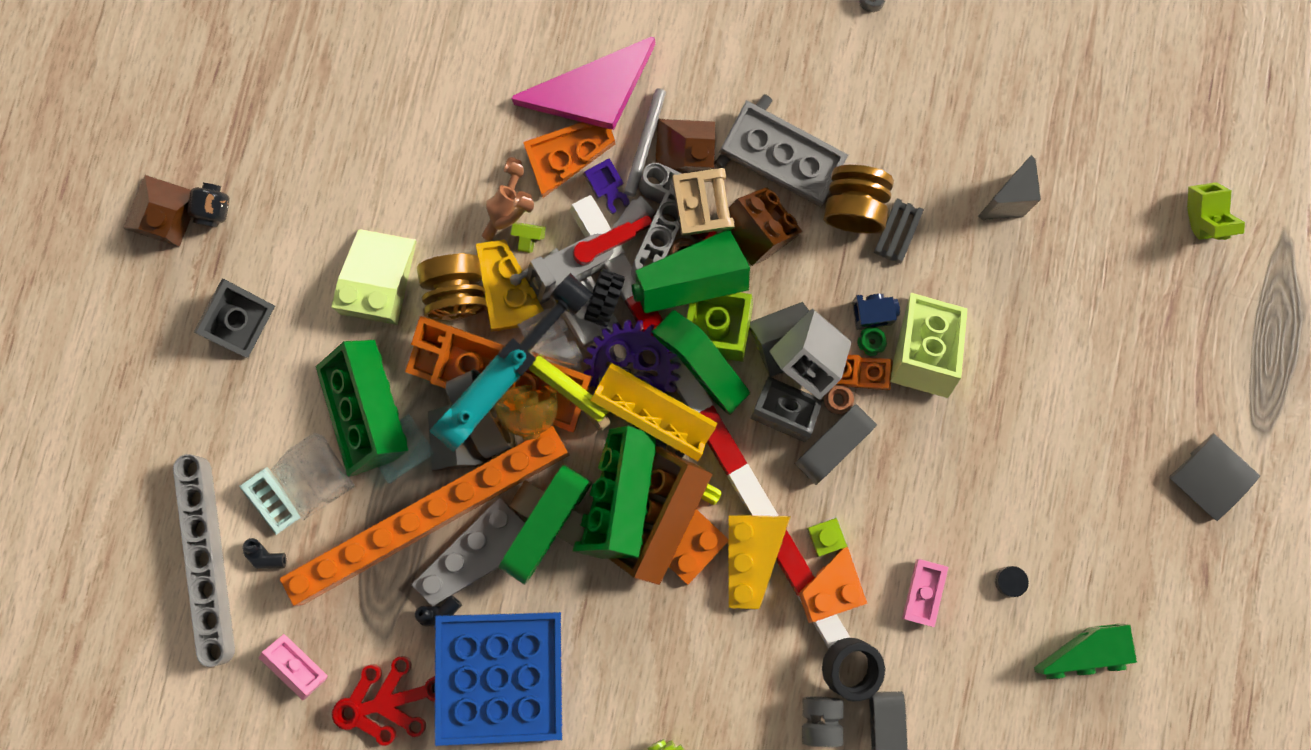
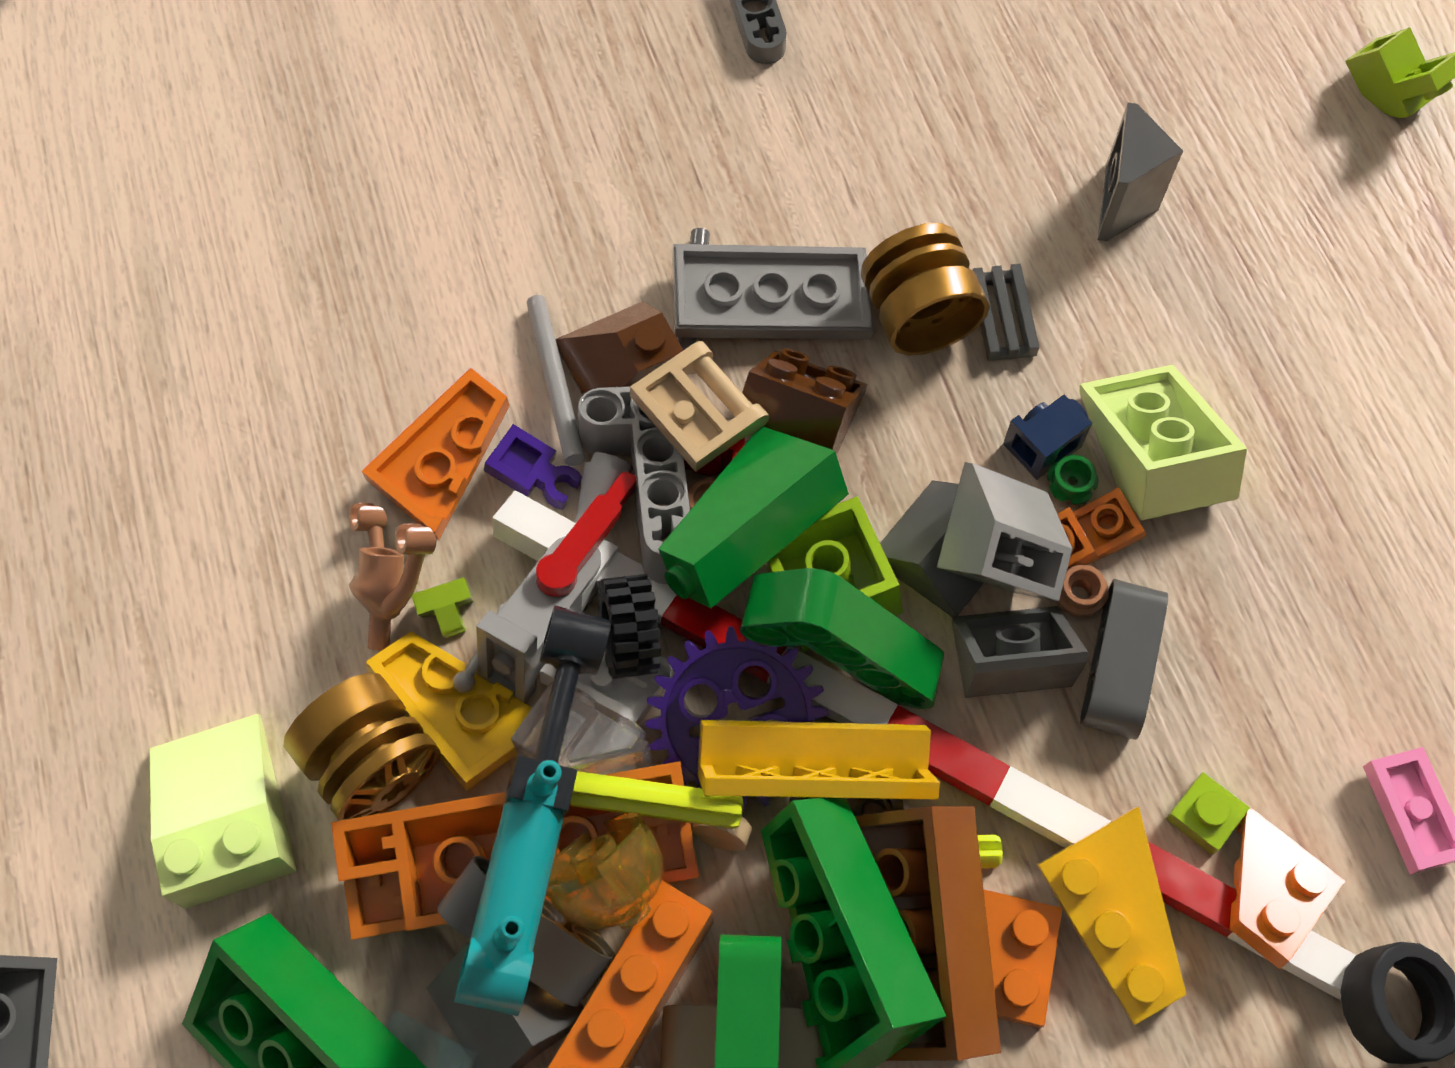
camera: 30 degrees left, 15 degrees down
tile [511,37,656,130] -> none

